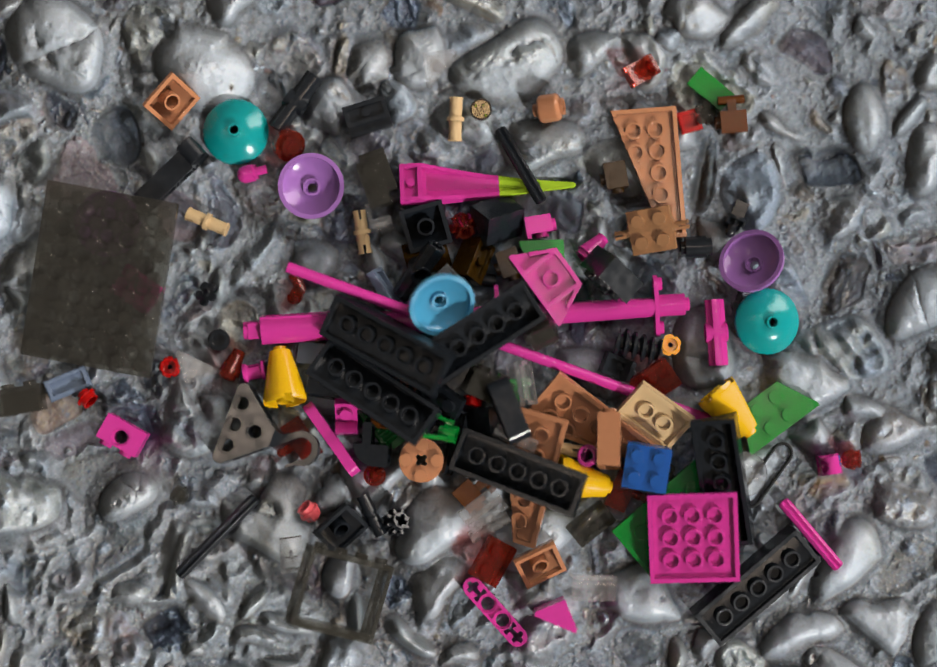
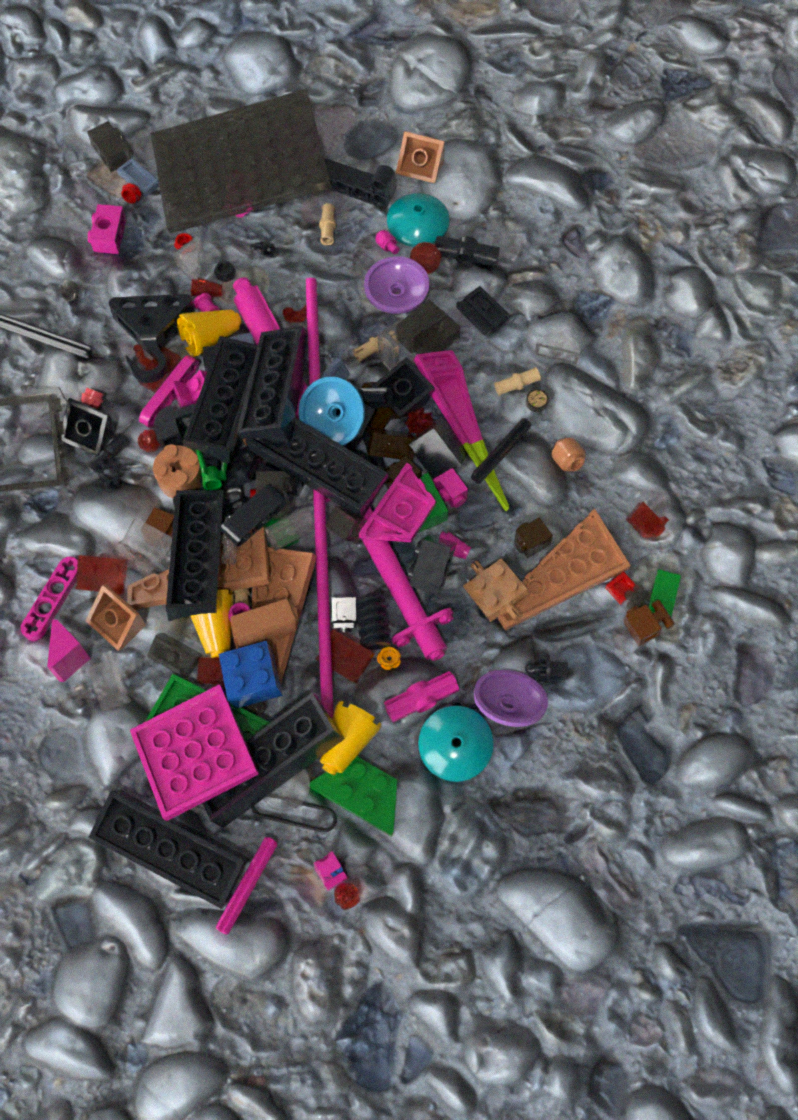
camera: 70 degrees right, 20 degrees down
tan plate [616,380,695,447] -> none
black brick [680,236,713,259] -> none

